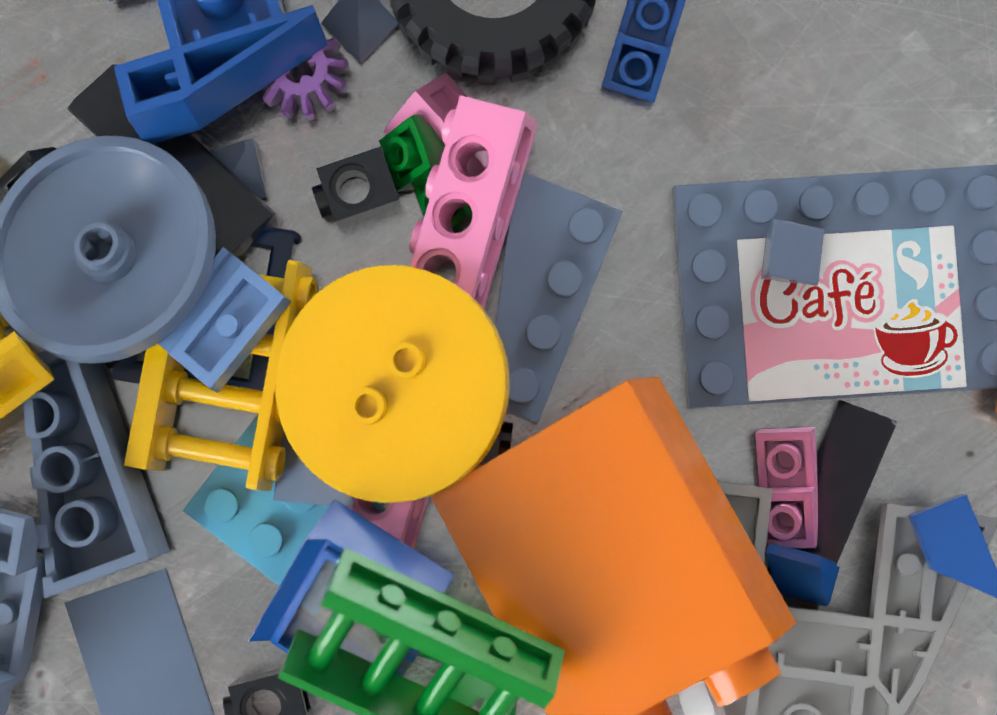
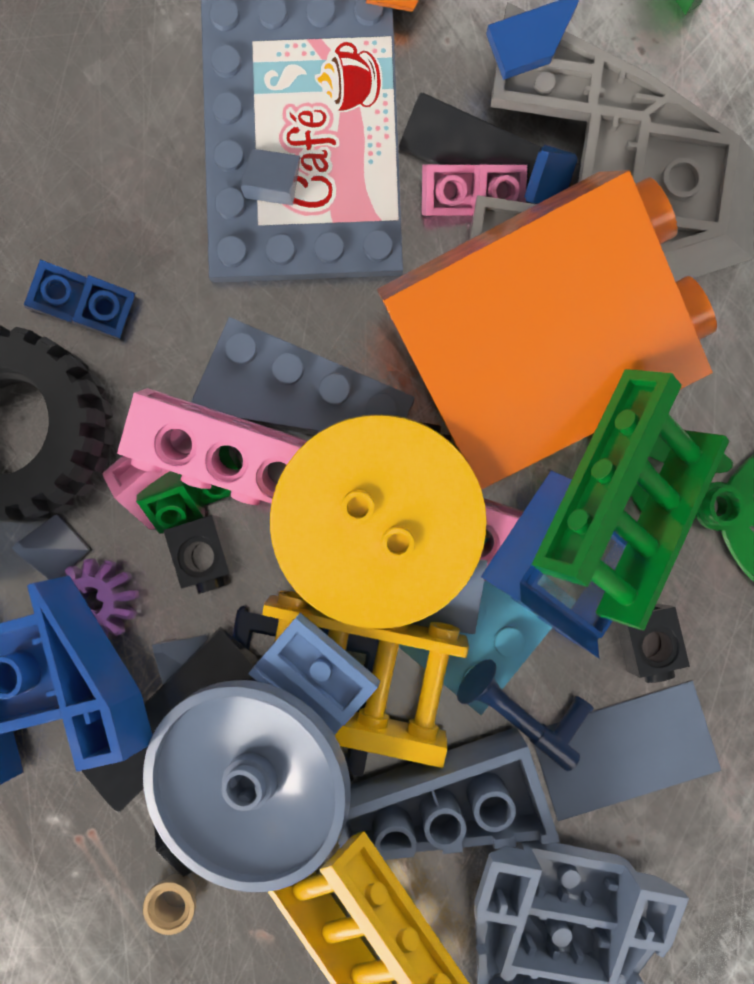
camera: 80 degrees left, 0 degrees up
none -> dark blue piece [457,659,594,771]

